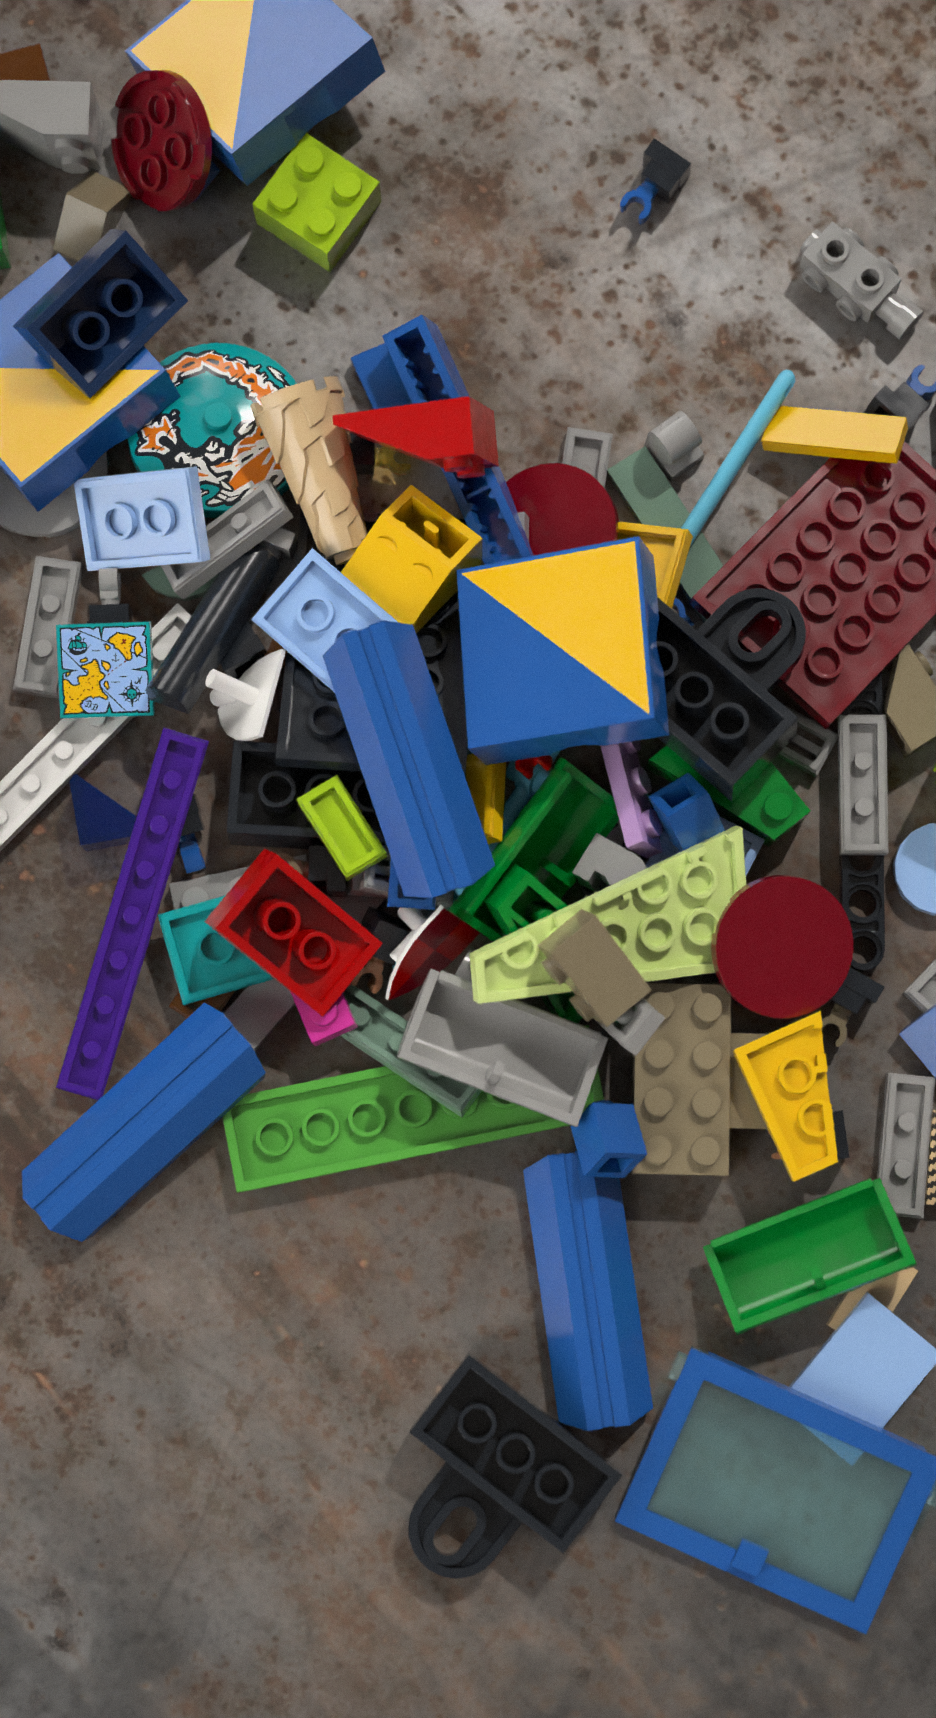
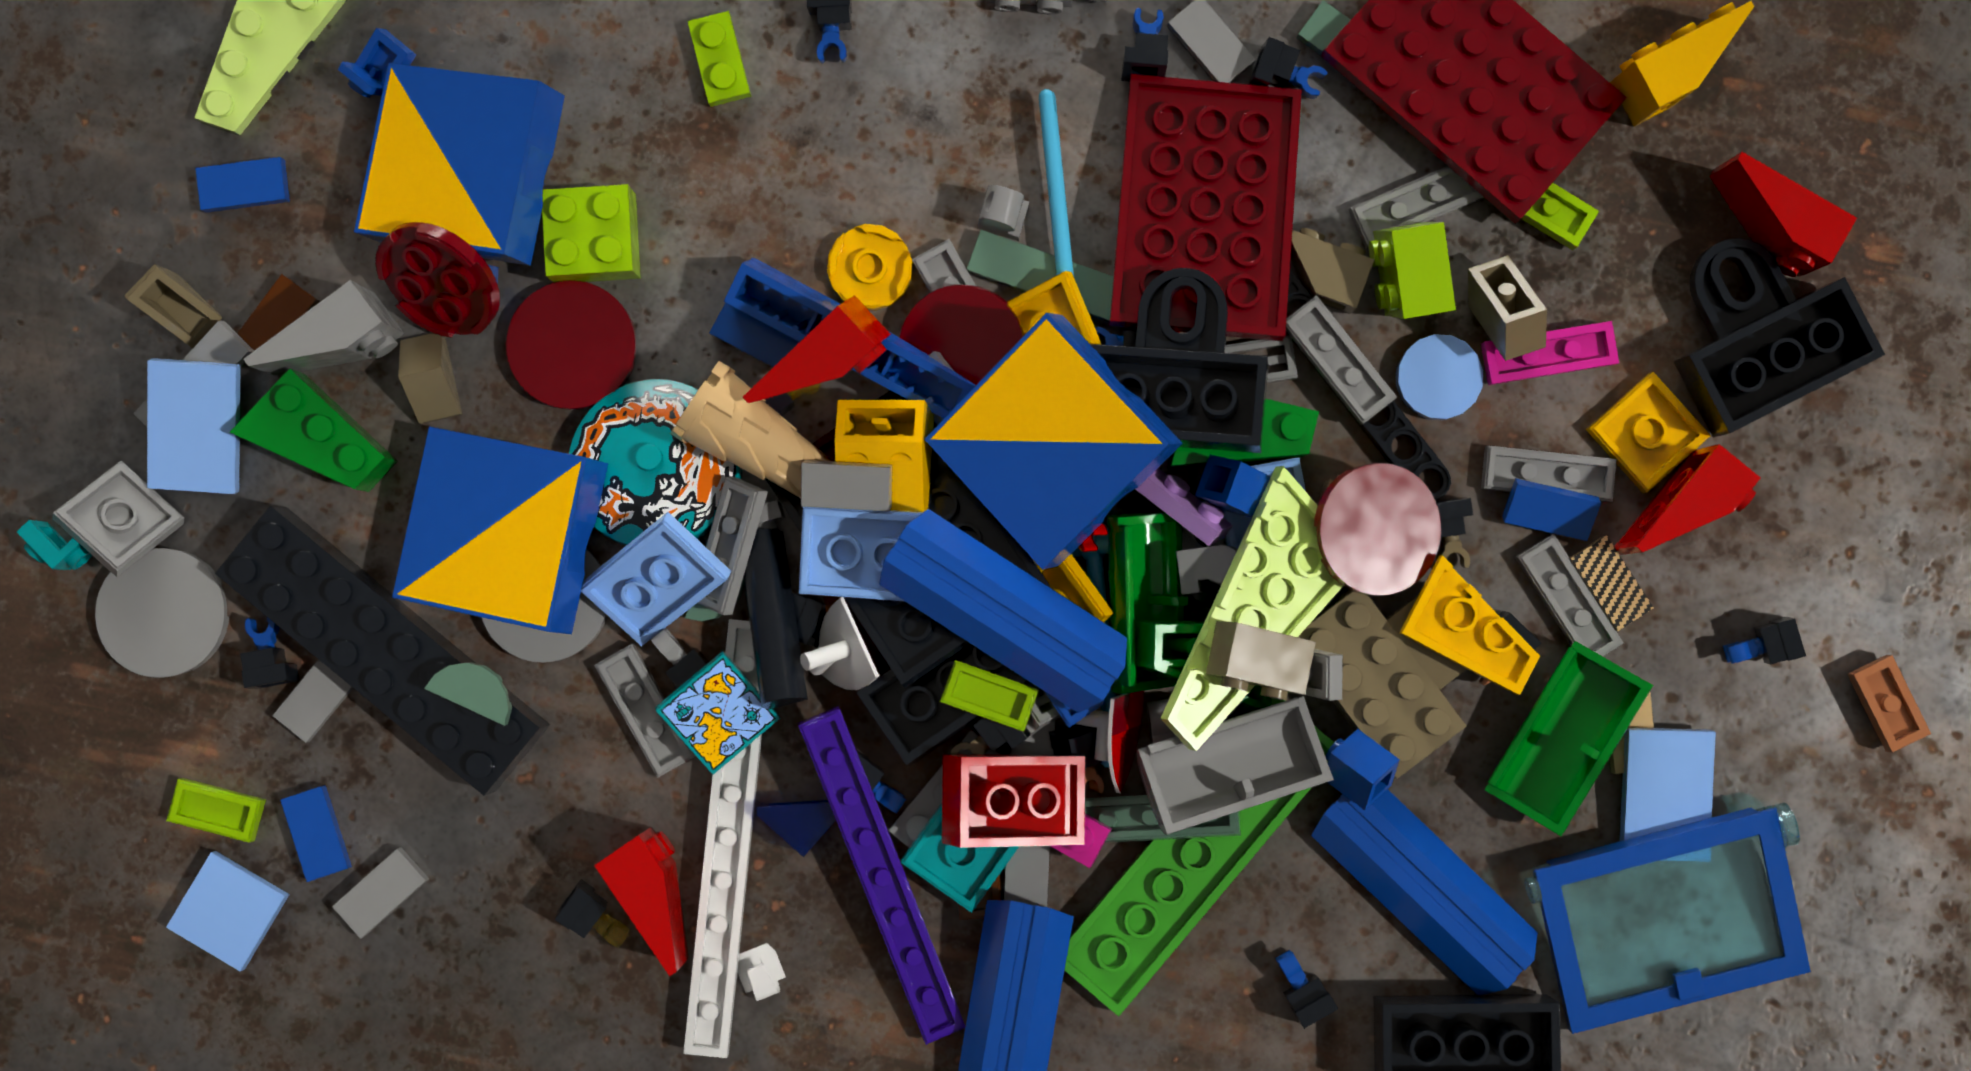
camera: 40 degrees left, 5 degrees up
dark blue slope [13,229,188,398] -> none
yellow tile [761,406,908,464] -> none
none -> dark red tile [506,280,636,410]
none -> lime plate [687,11,752,107]
none -> light grey tile [801,460,892,511]
none -> yellow tile [827,224,913,311]
none -> black piece [1275,950,1338,1029]

